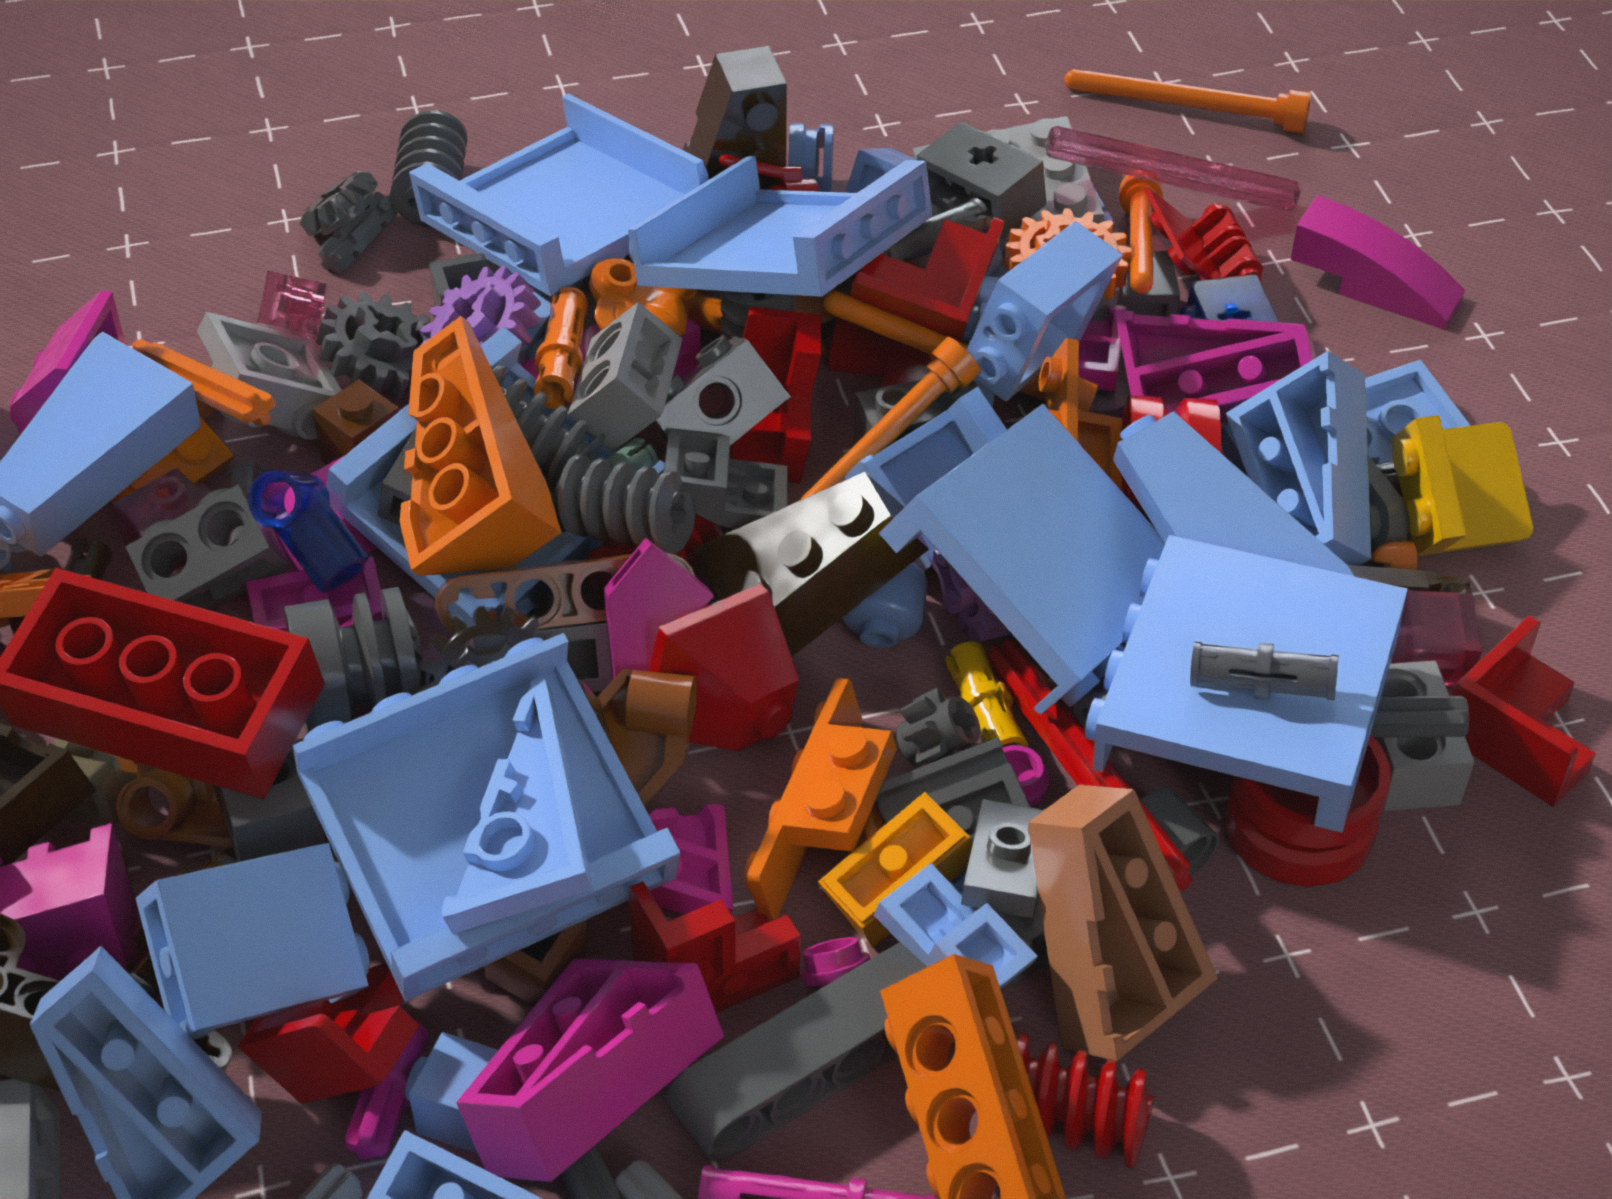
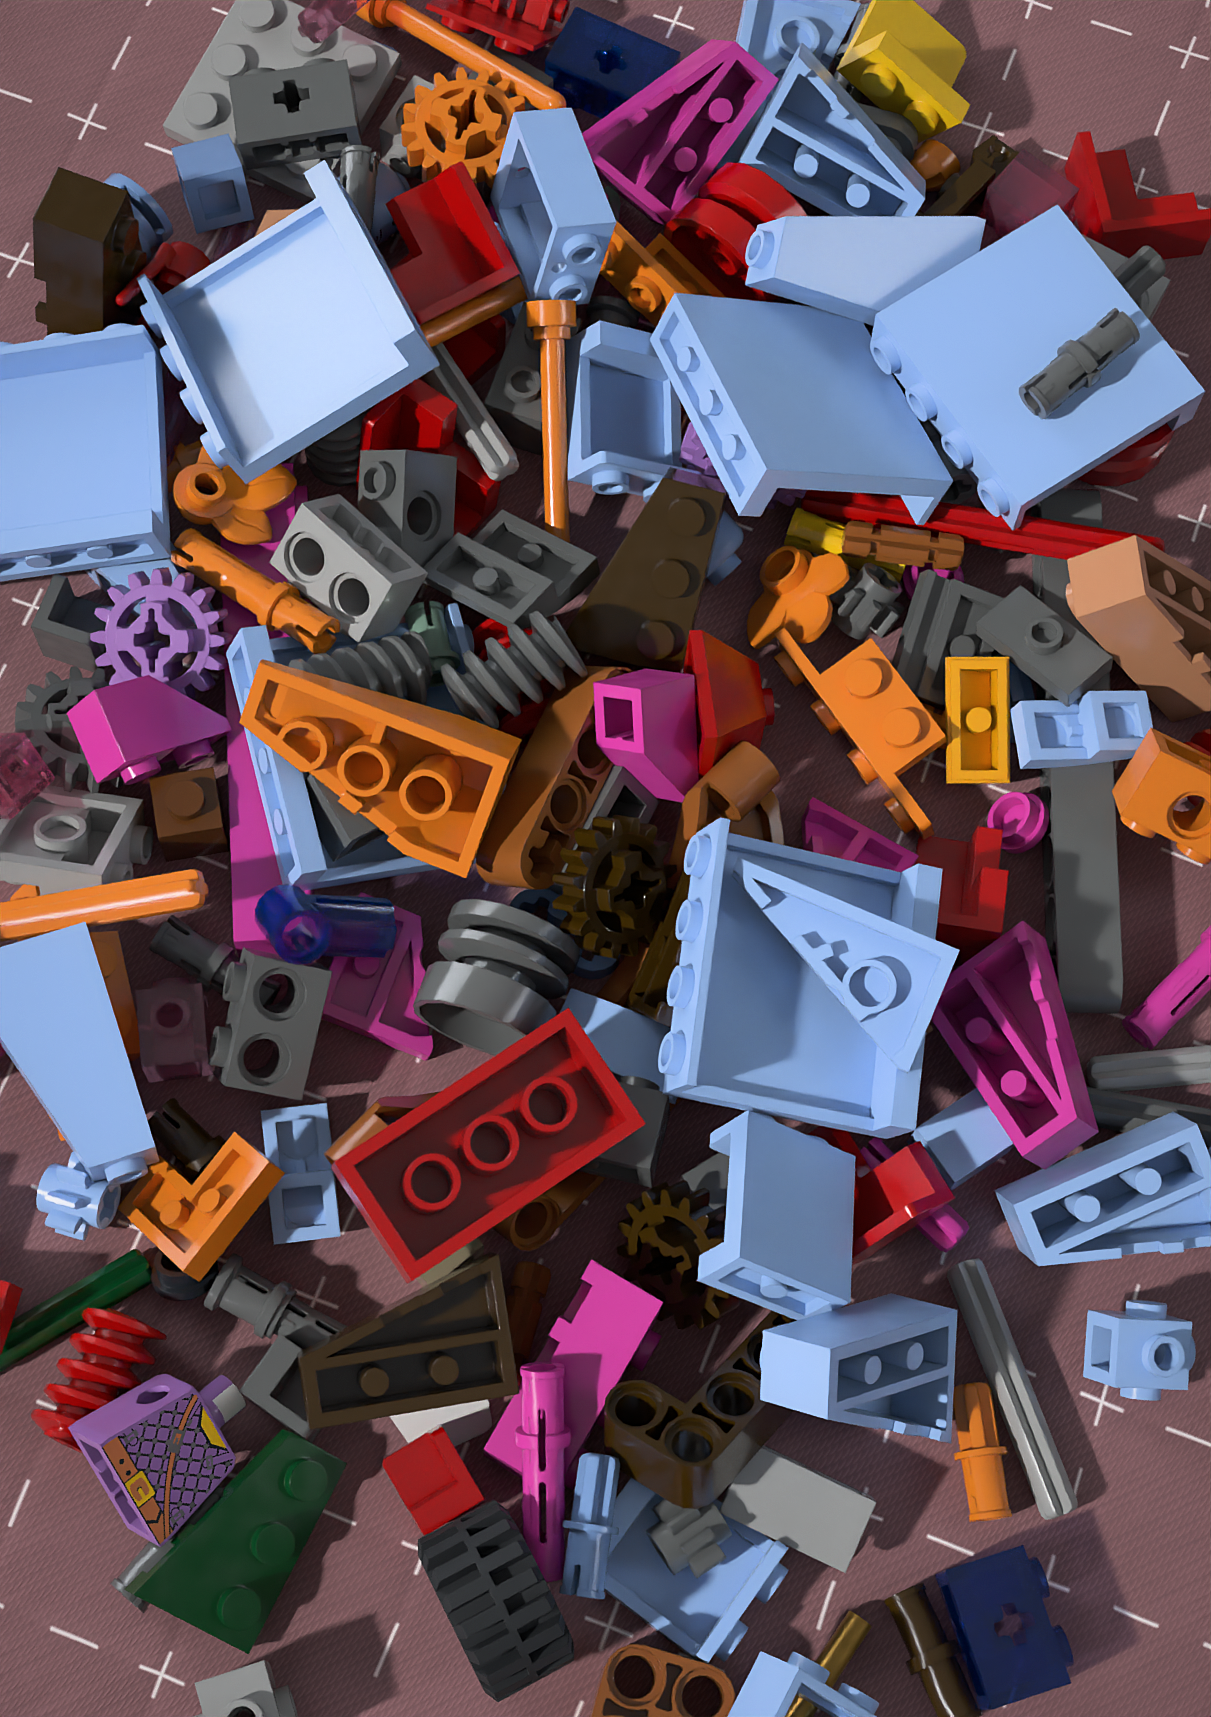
camera: 60 degrees left, 25 degrees up
none -> dark pink slope [67,675,232,785]
none -> light grey axle [422,343,519,481]
none -> orange plate [747,545,850,649]
none -> dark orange axle [841,520,964,571]

